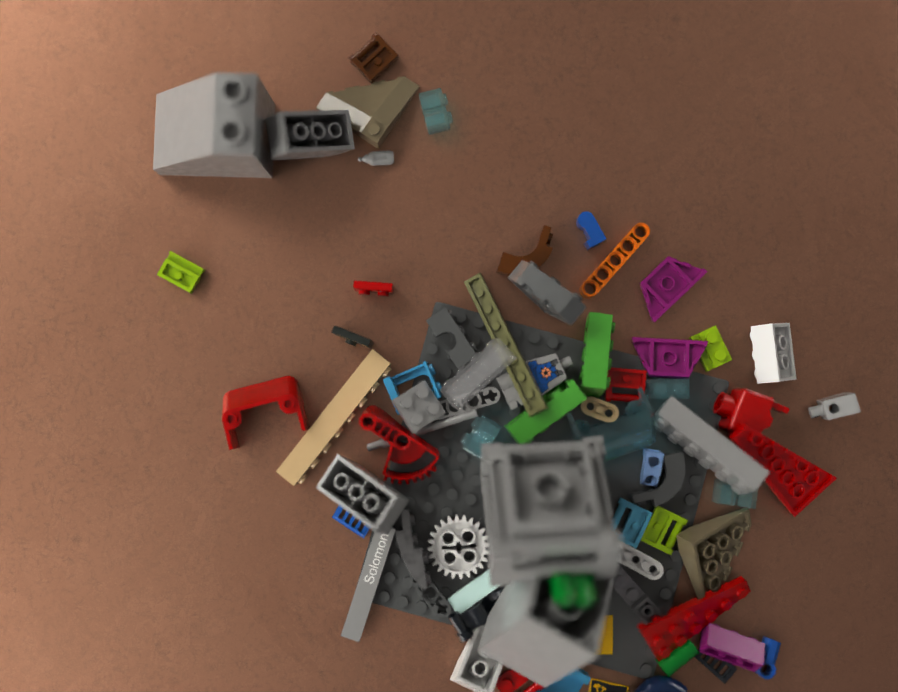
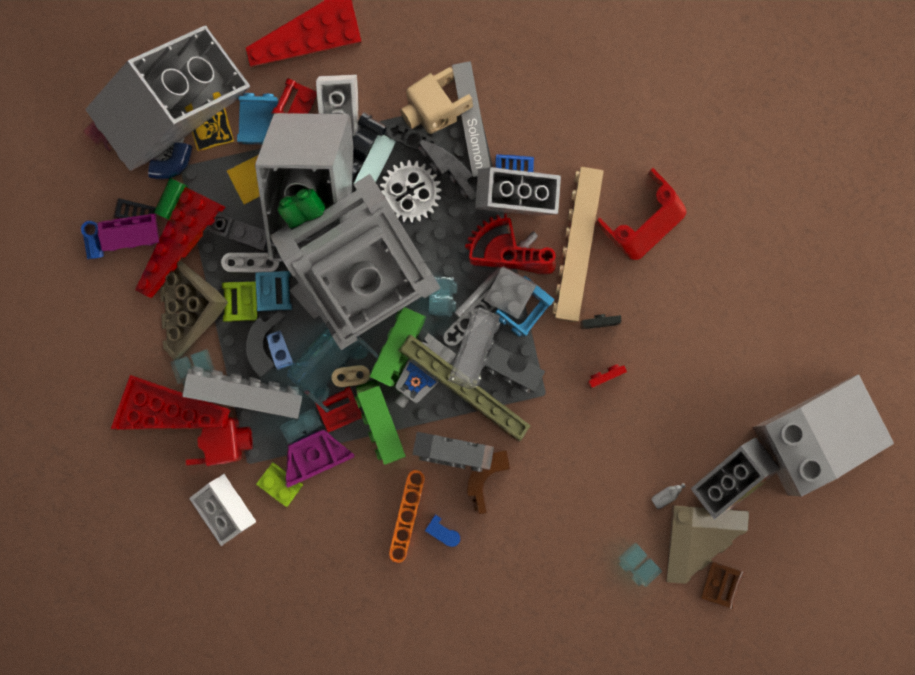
camera: 145 degrees right, 0 degrees up
lime plate [157,251,205,294] -> none
magenta wing [639,256,708,323] -> none
light grey torso [808,392,861,420] -> none
none -> tan piece [400,67,473,134]

